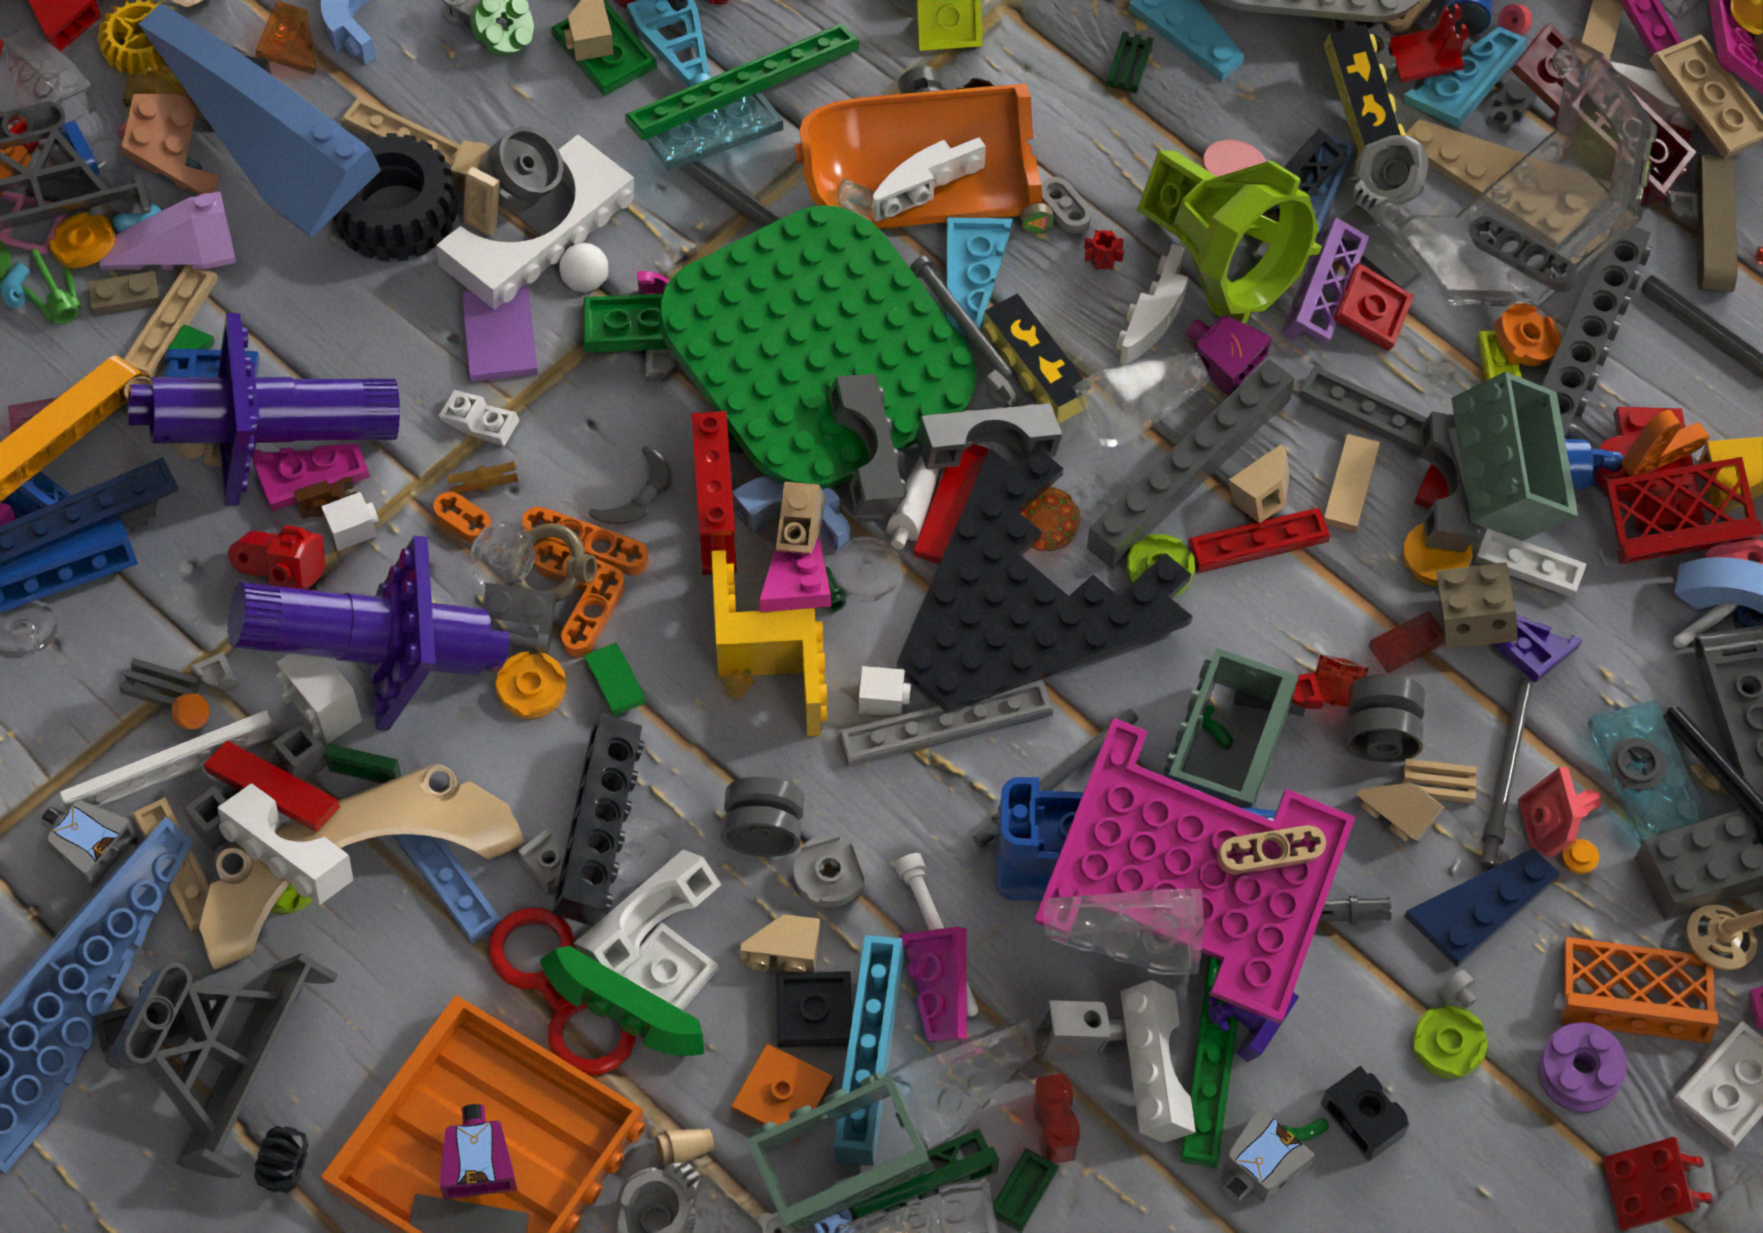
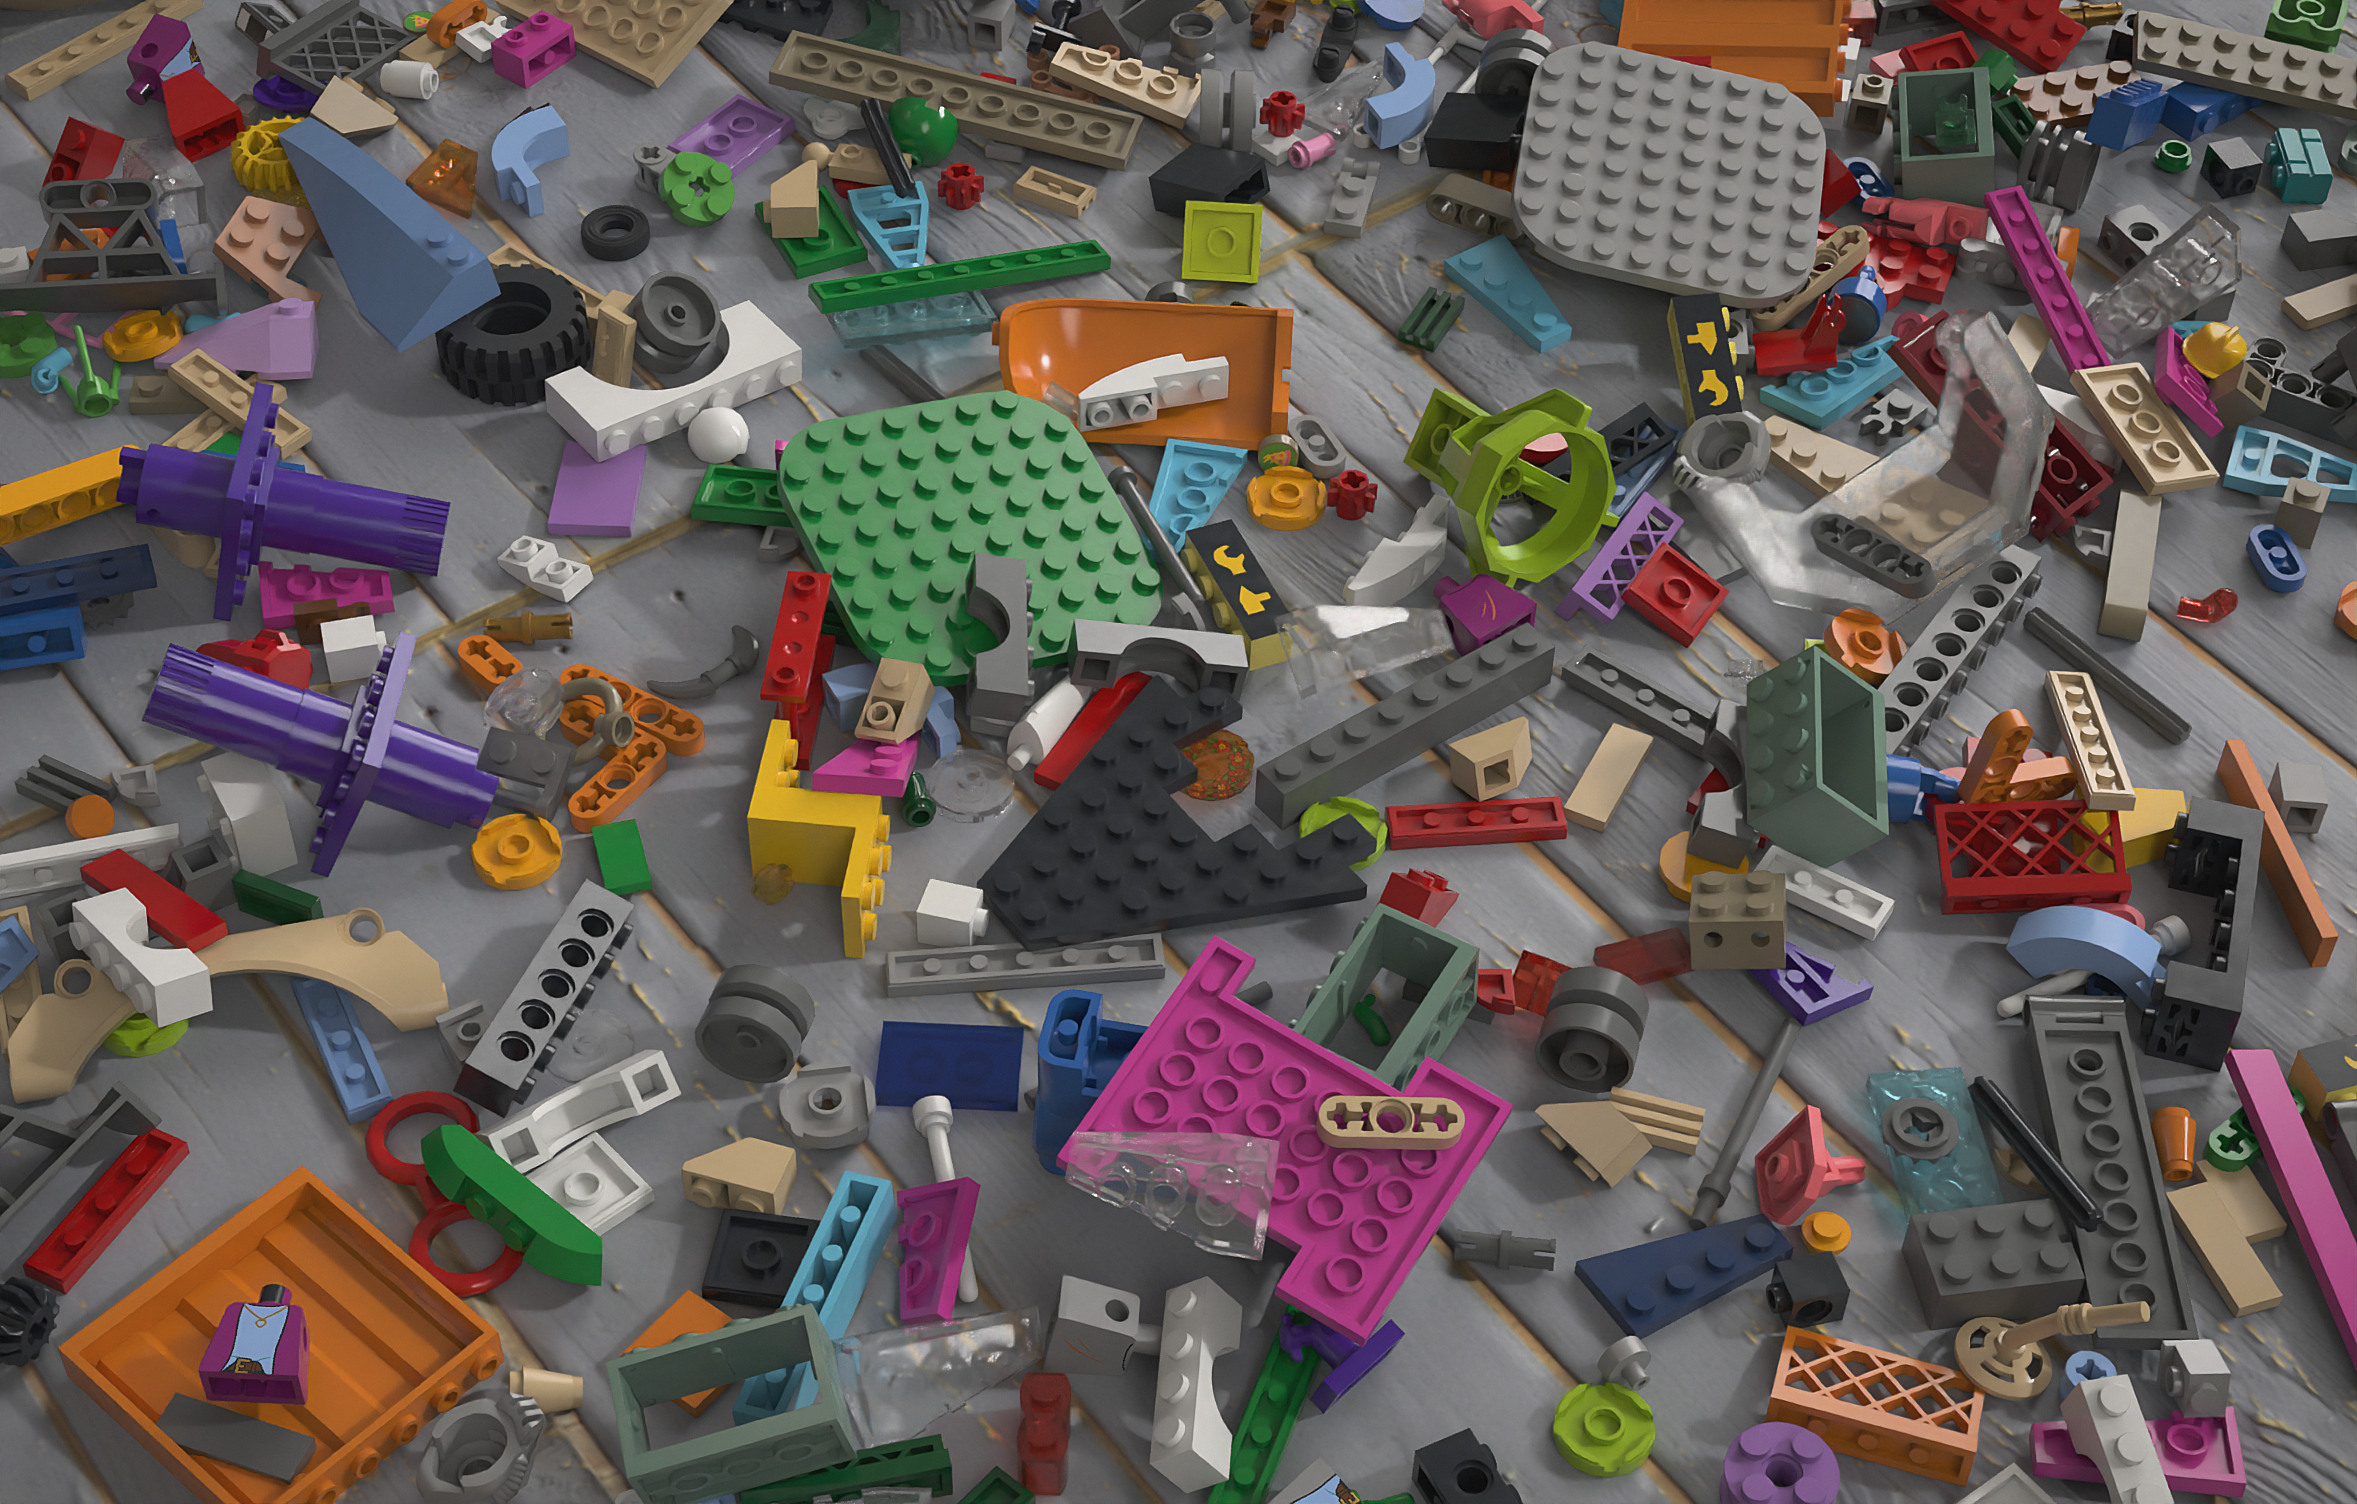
camera: 10 degrees right, 15 degrees down
none -> red tile [22,1128,190,1295]
none -> tan tile [167,348,312,460]
none -> black tyre [581,205,650,262]
none -> clear blue tile [875,1021,1024,1112]
none -> light orange tile [1246,466,1327,531]
none -> red slope [1377,868,1459,928]
none -> black brick [1766,1251,1850,1331]
none -> tan tile [2044,671,2136,811]

